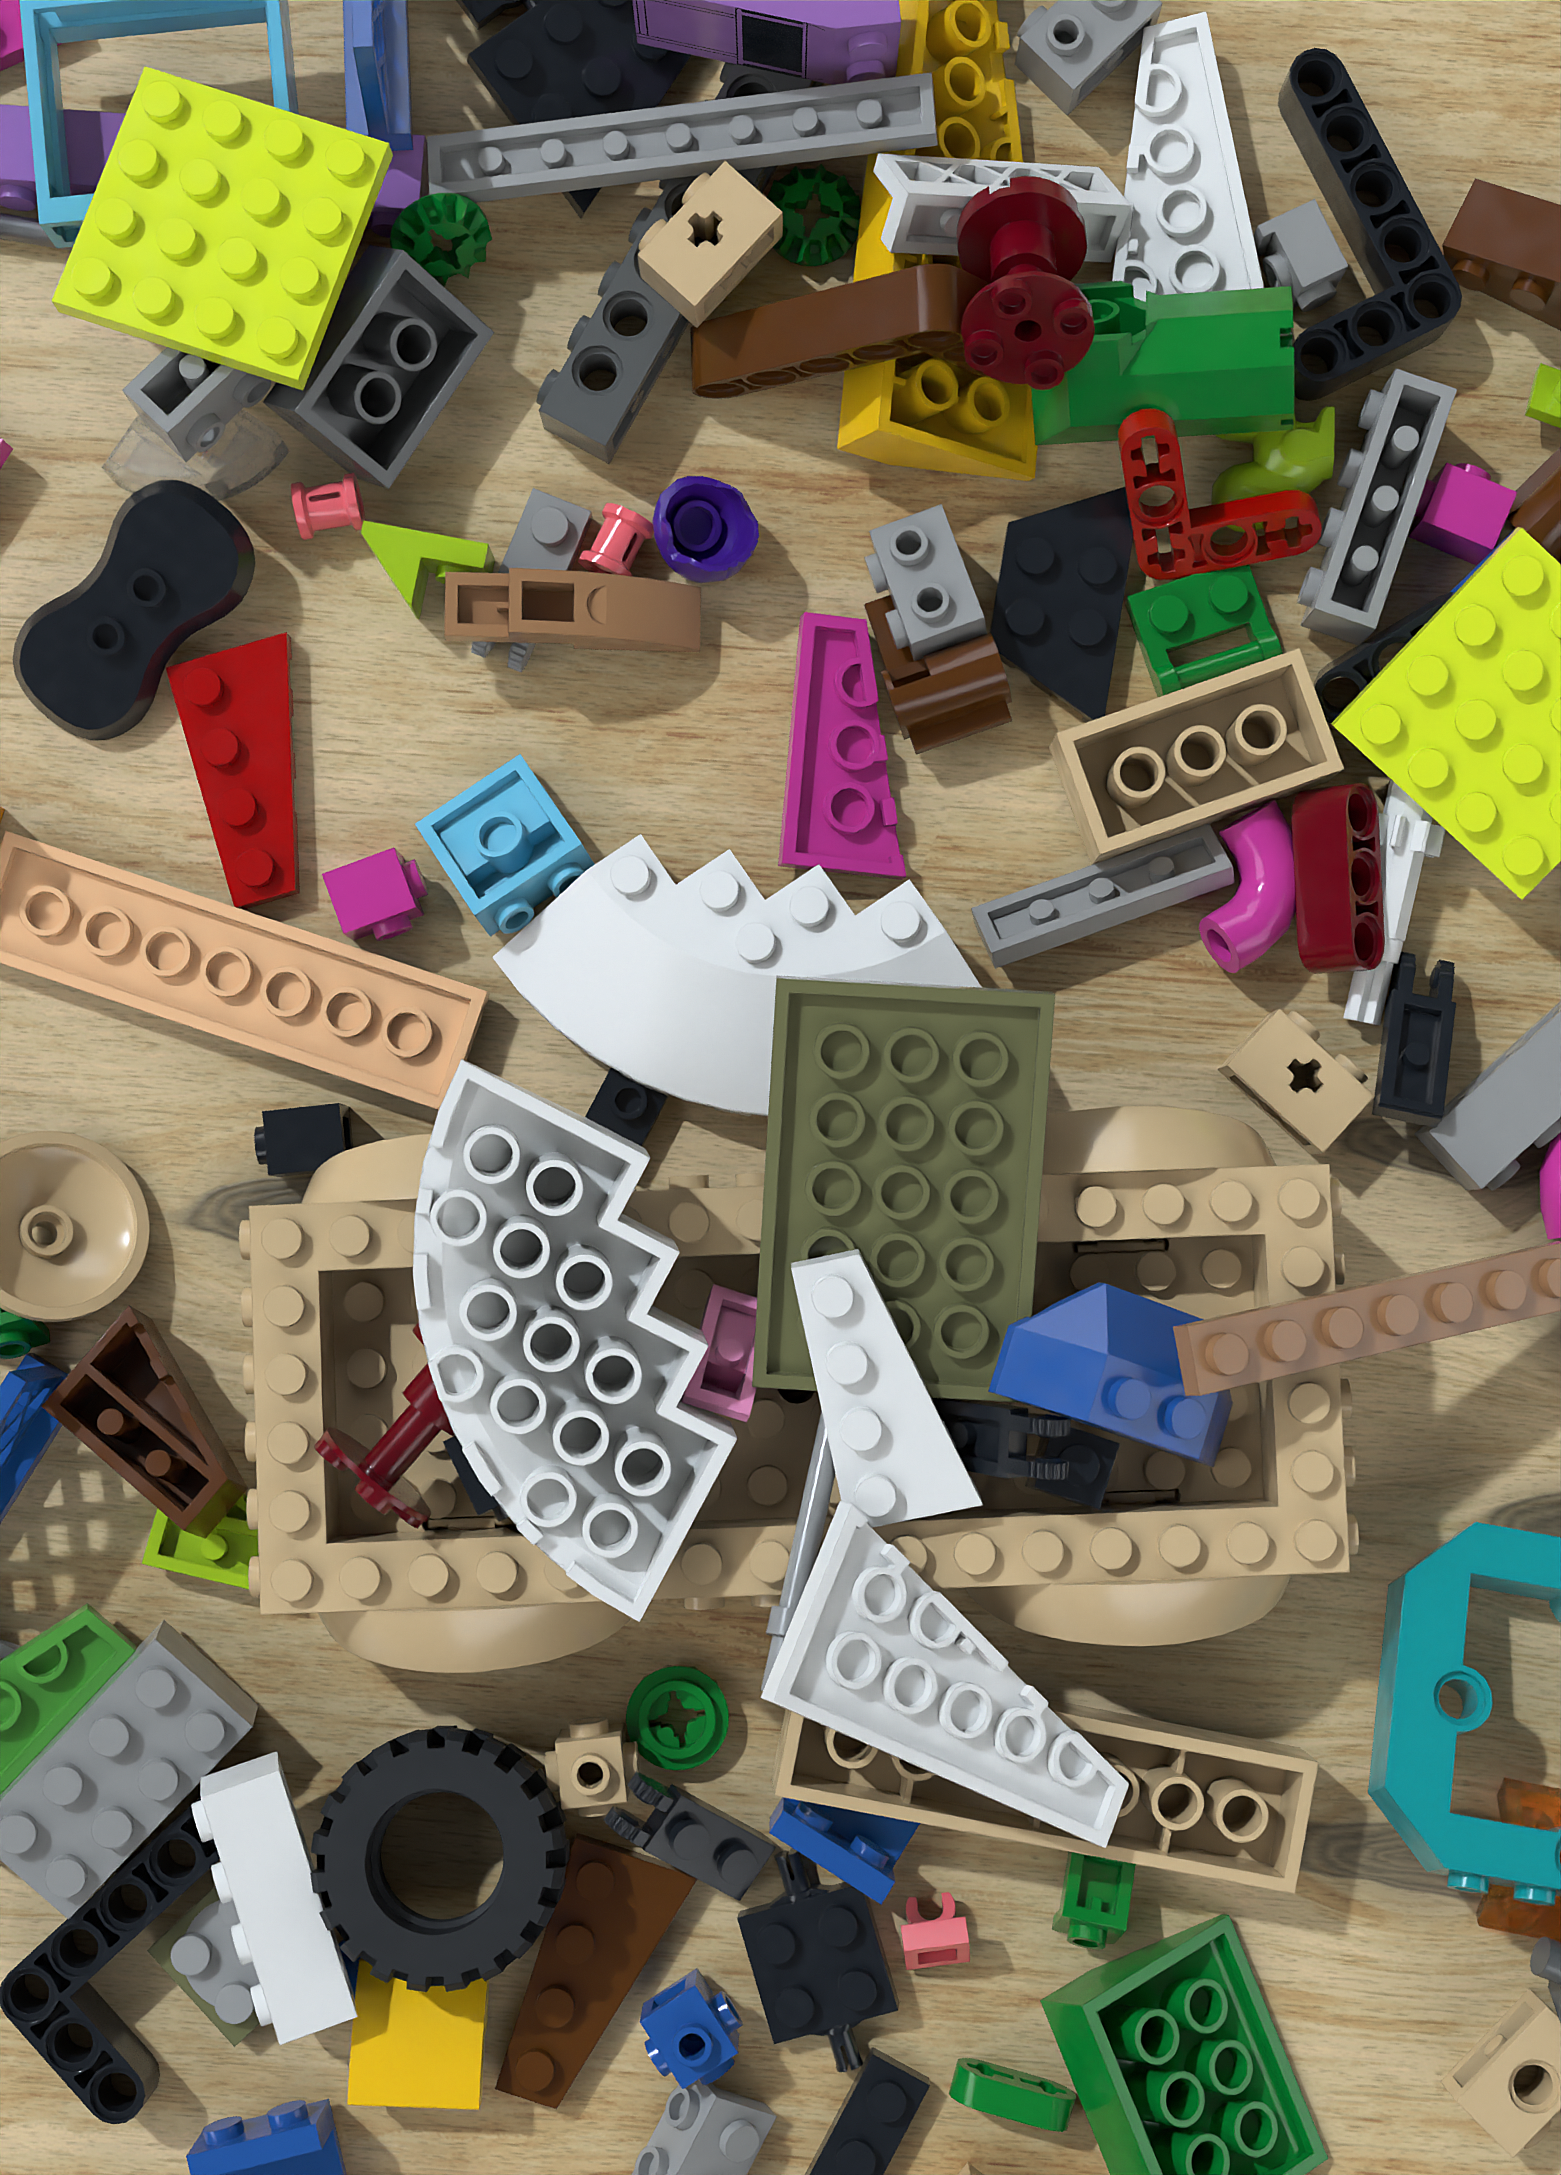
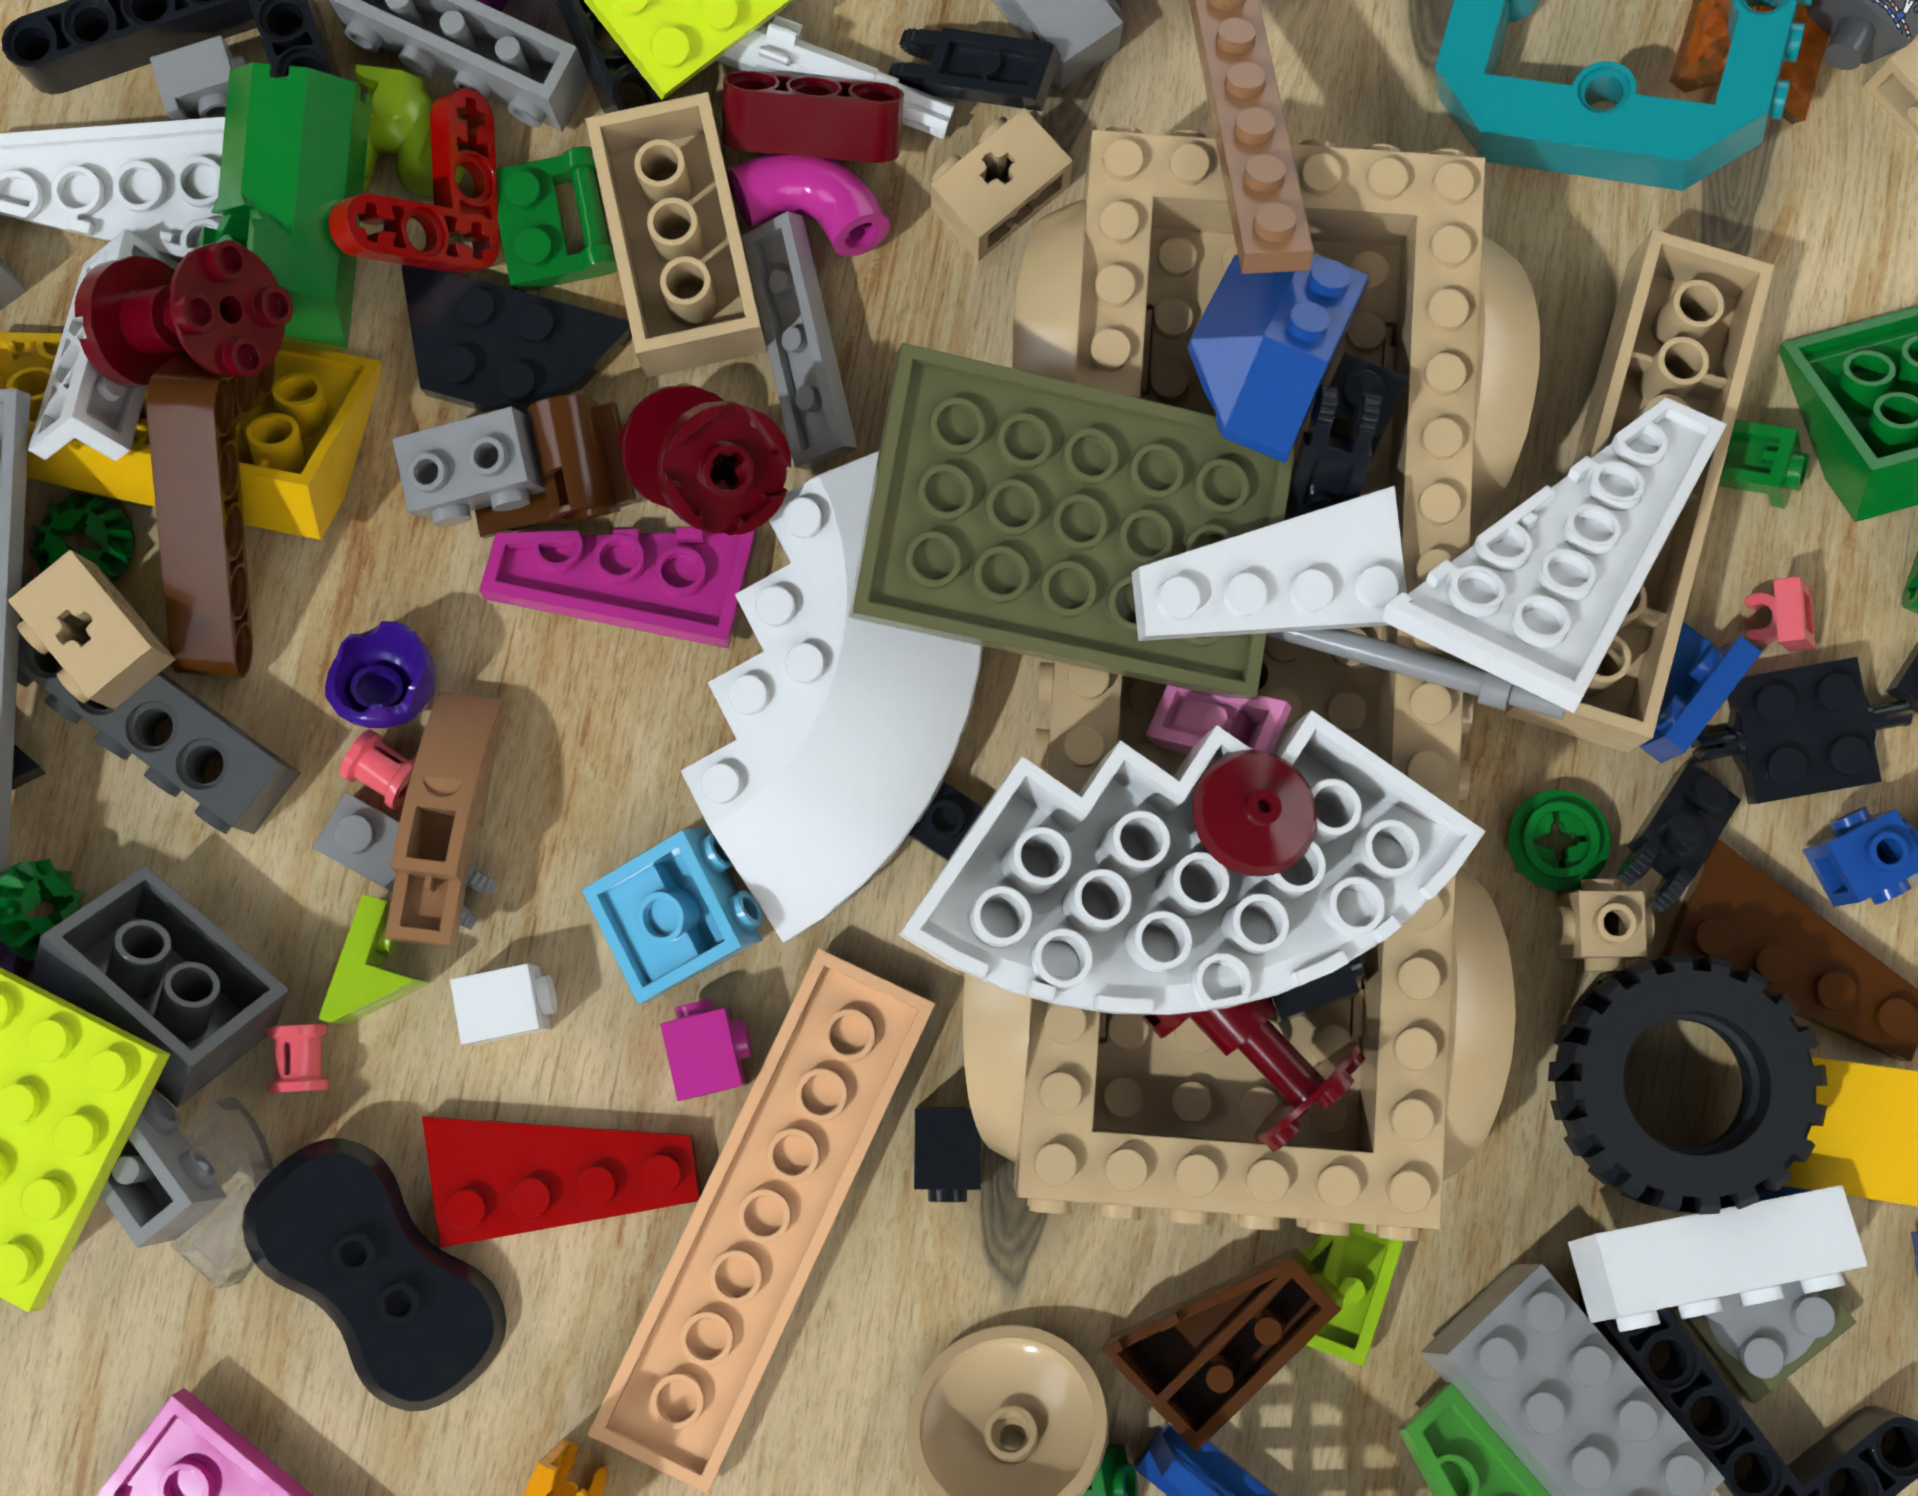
camera: 85 degrees left, 5 degrees down
none -> white brick [450,963,557,1045]
none -> dark red piece [618,383,791,535]
none -> dark red piece [1192,750,1317,876]

